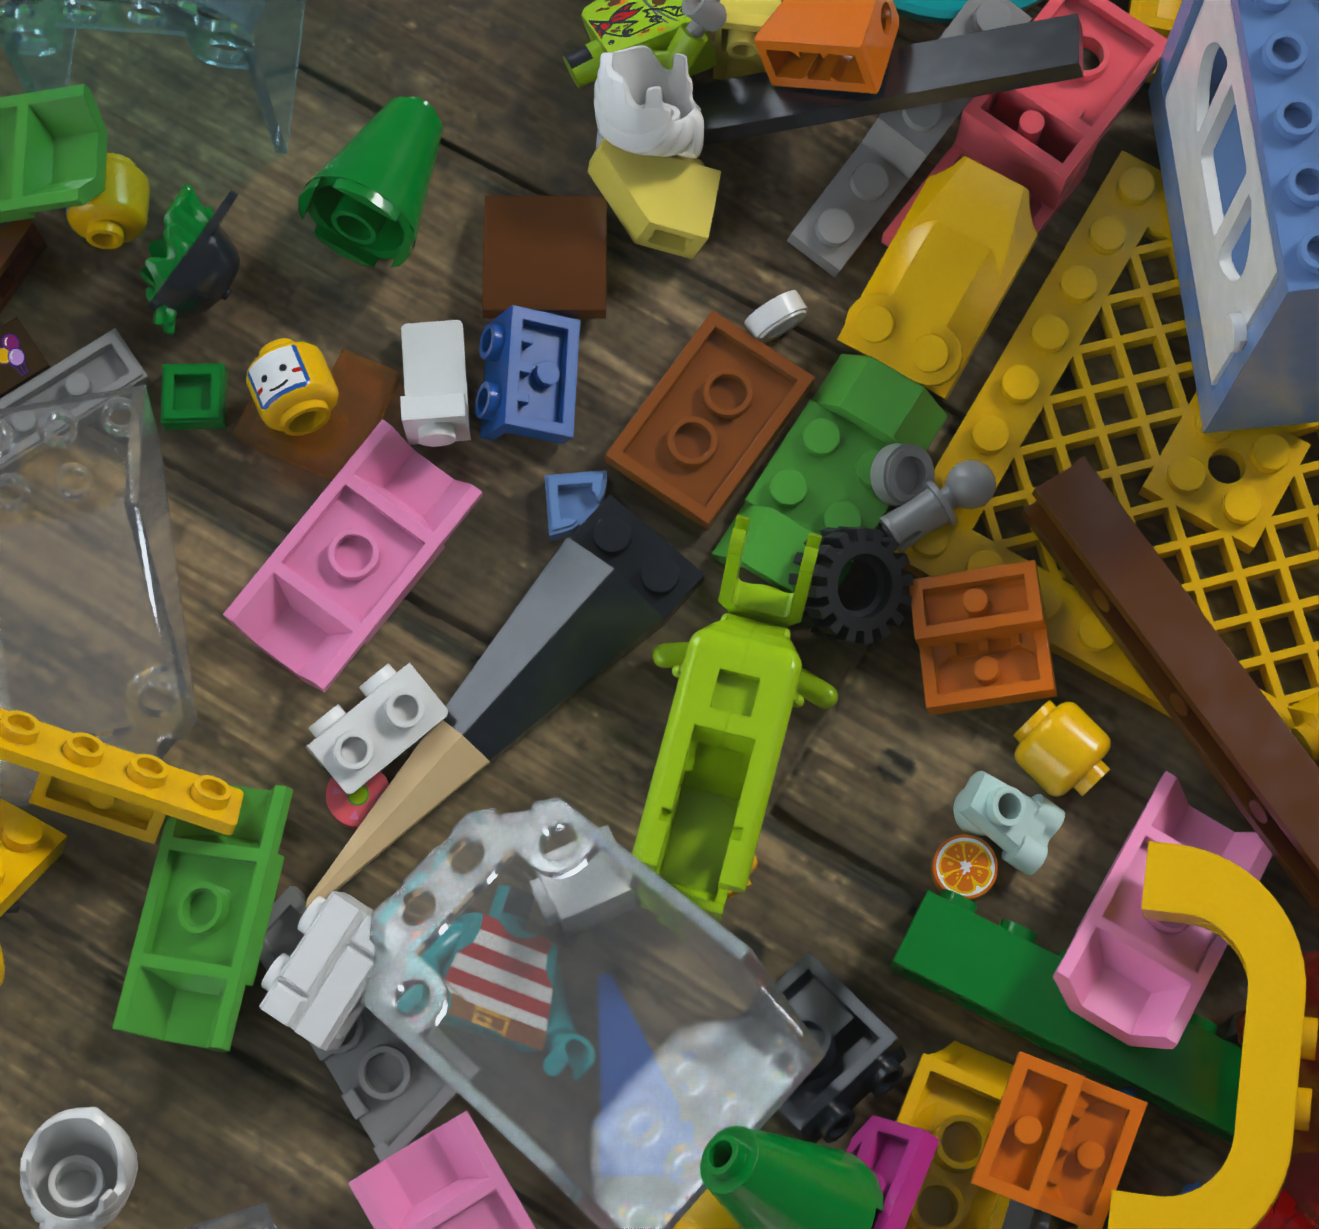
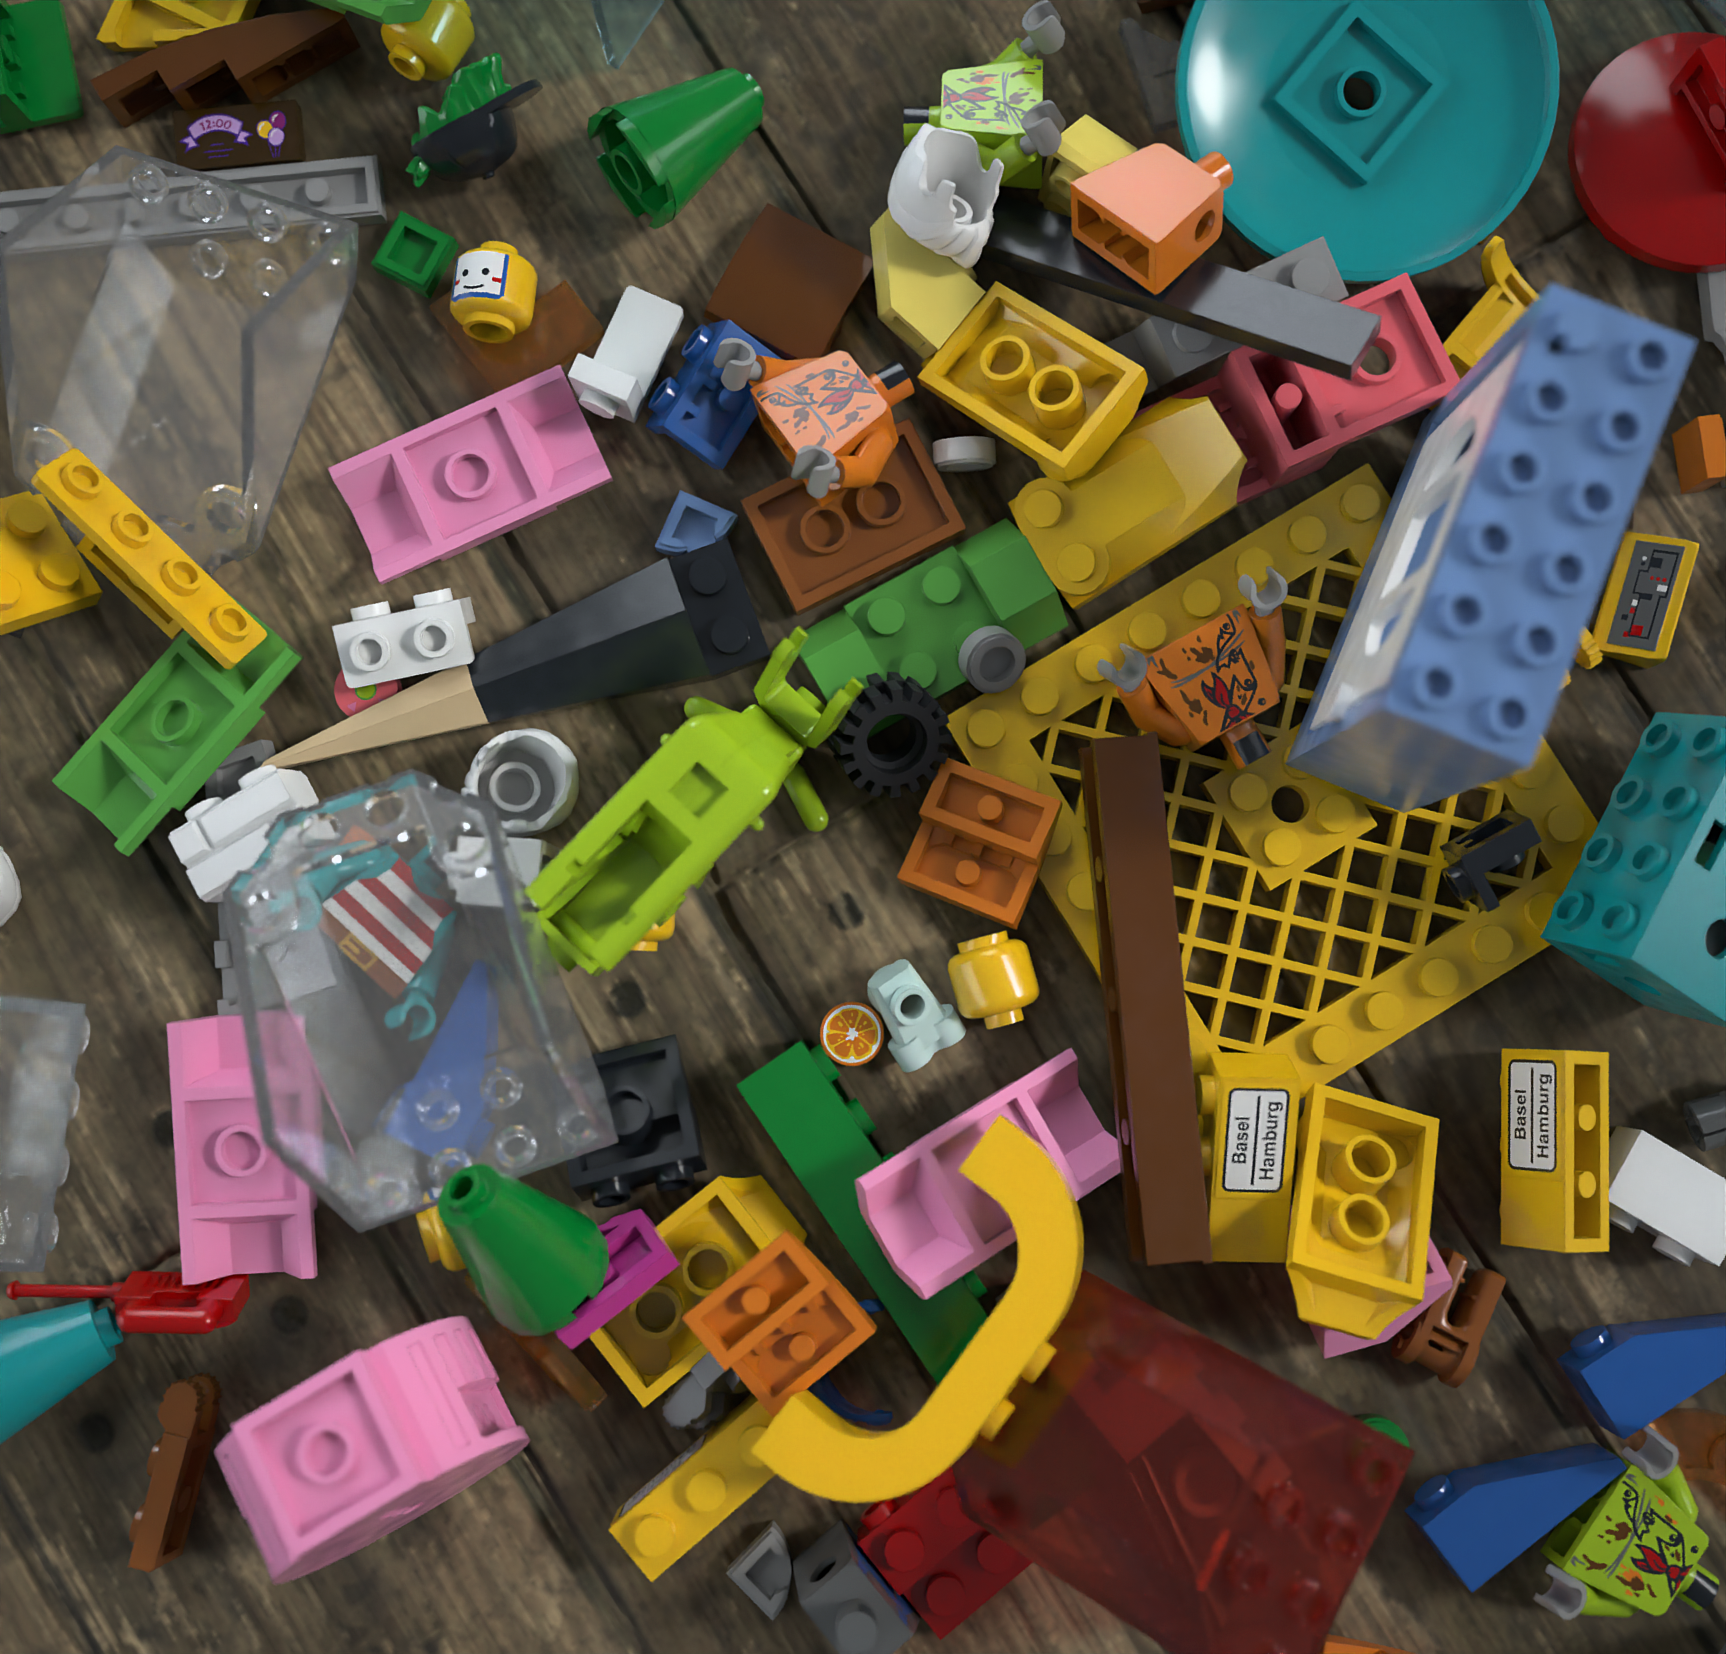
camera: 25 degrees right, 10 degrees up
light grey pin [879,460,996,553] -> none
none -> white hair [460,728,579,838]
none -> orange torso [713,338,914,507]
none -> yellow slope [917,281,1149,481]
none -> orange torso [1097,566,1288,770]

